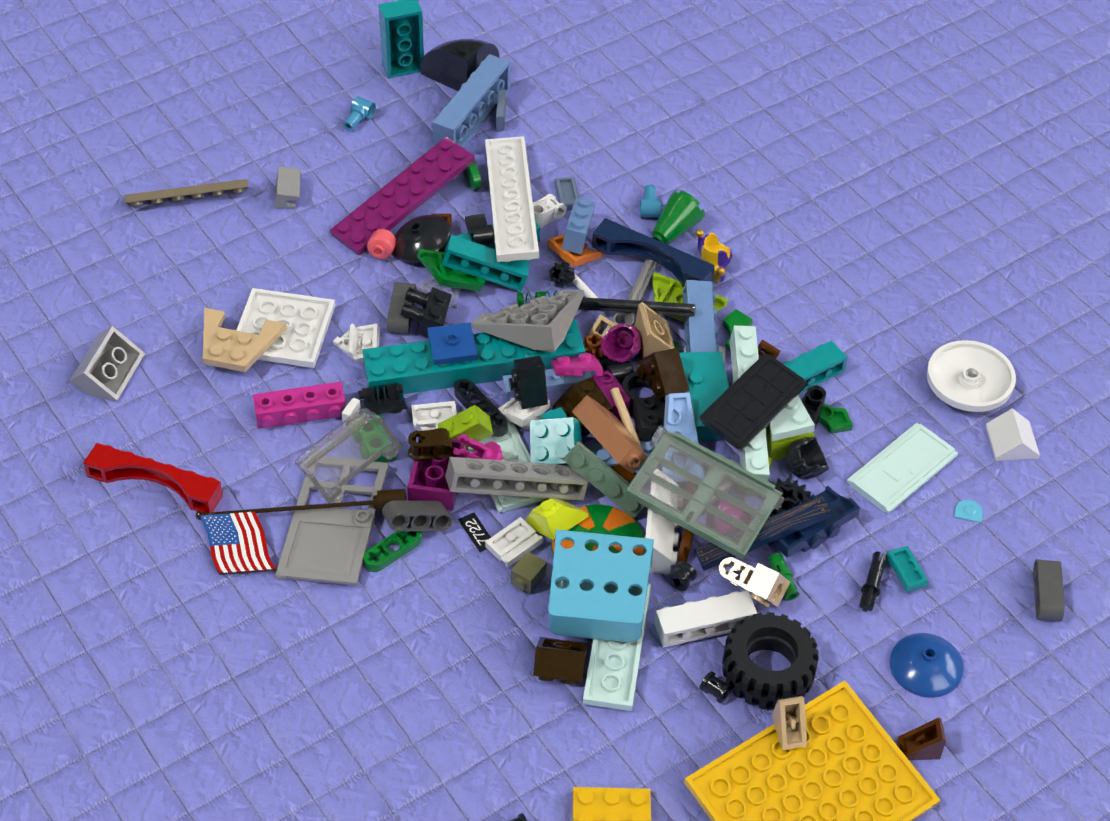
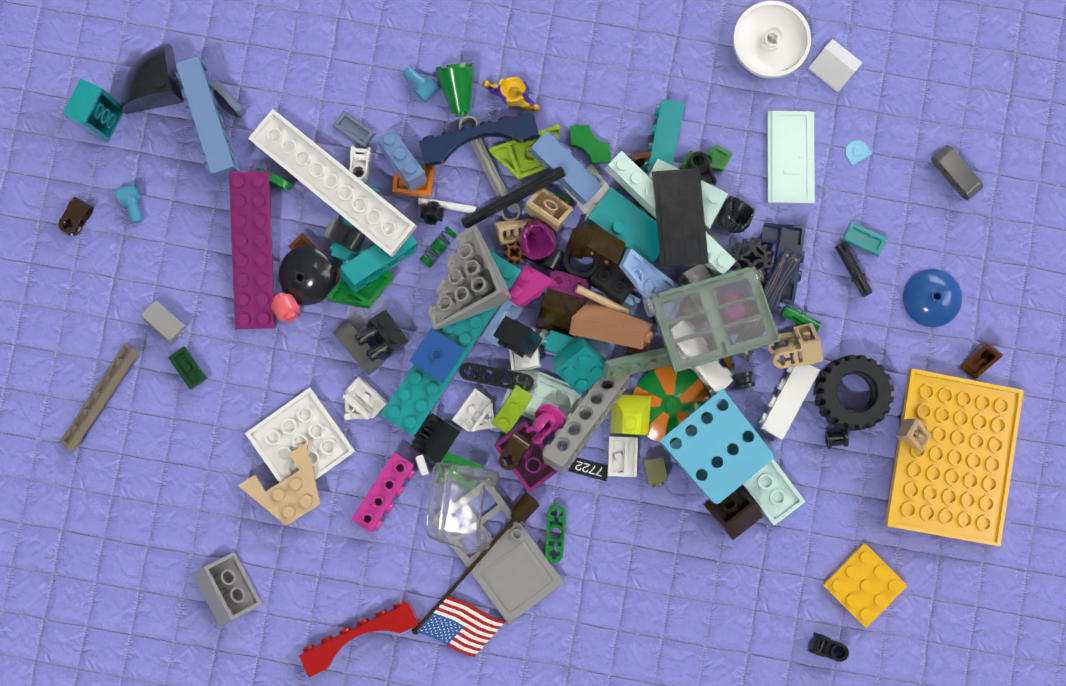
camera: 45 degrees left, 35 degrees up
dark grey beam [382,500,453,531] -> none
none -> dark brown piece [58,197,94,236]
none -> dark green plate [168,346,208,390]

